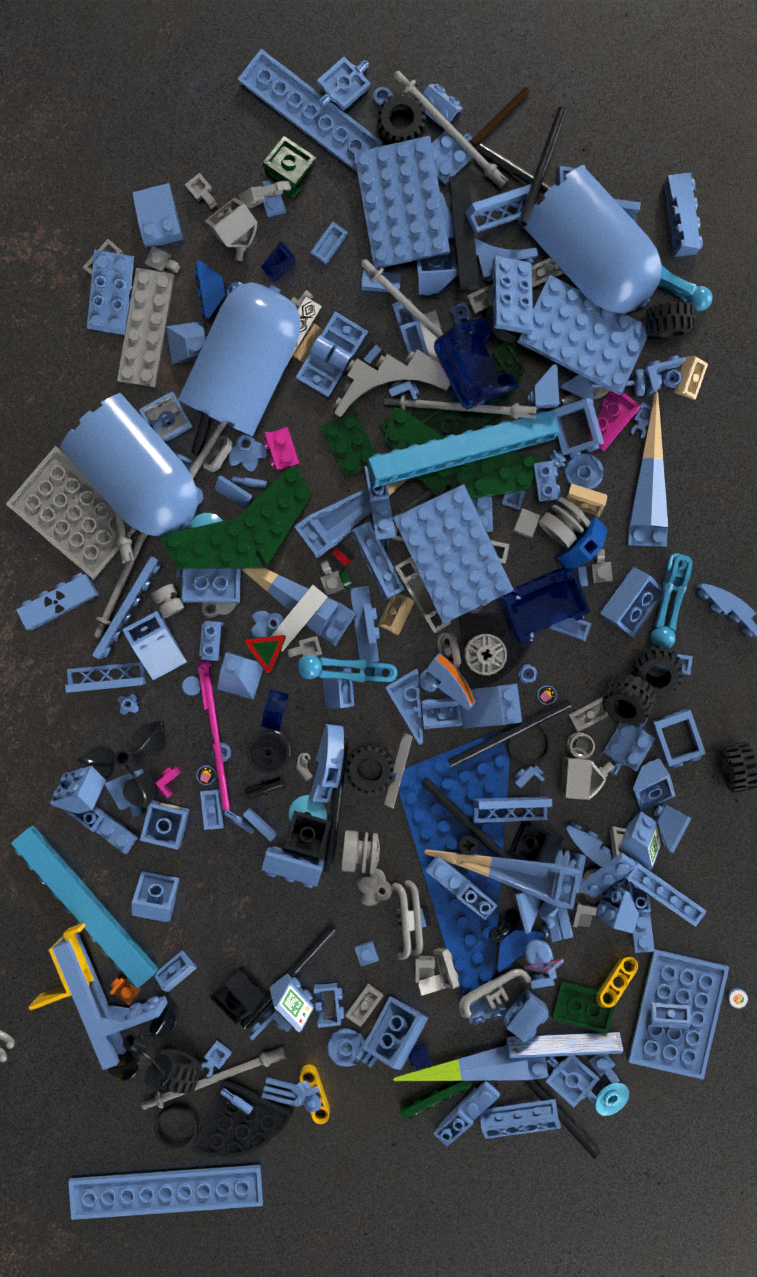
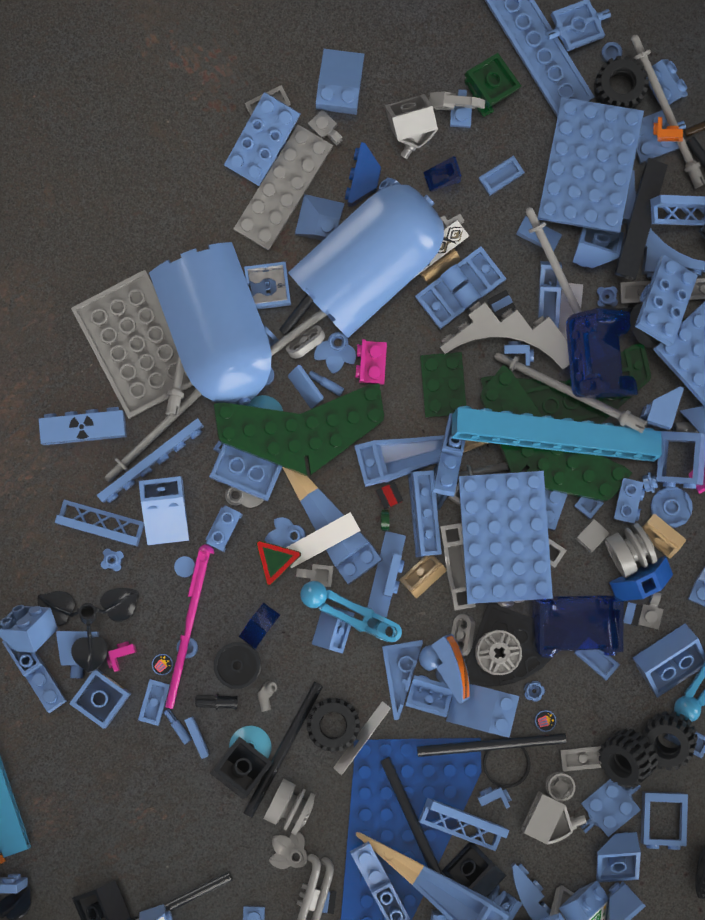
camera: 15 degrees right, 5 degrees down
medium blue slope [132,871,179,923] -> none
light grey wheel [150,584,185,619] -> none
medium blue slope [153,951,197,992] -> none
light grey plate [185,173,217,210] -> none
medium blue slope [217,652,263,700] -> none
medium blue slope [262,845,324,888] -> none
medium blue slope [309,724,344,803] -> none
light grey plate [320,560,345,595] -> none
black wheel [458,834,478,855] -> none
none -> orange bracket [653,117,683,142]

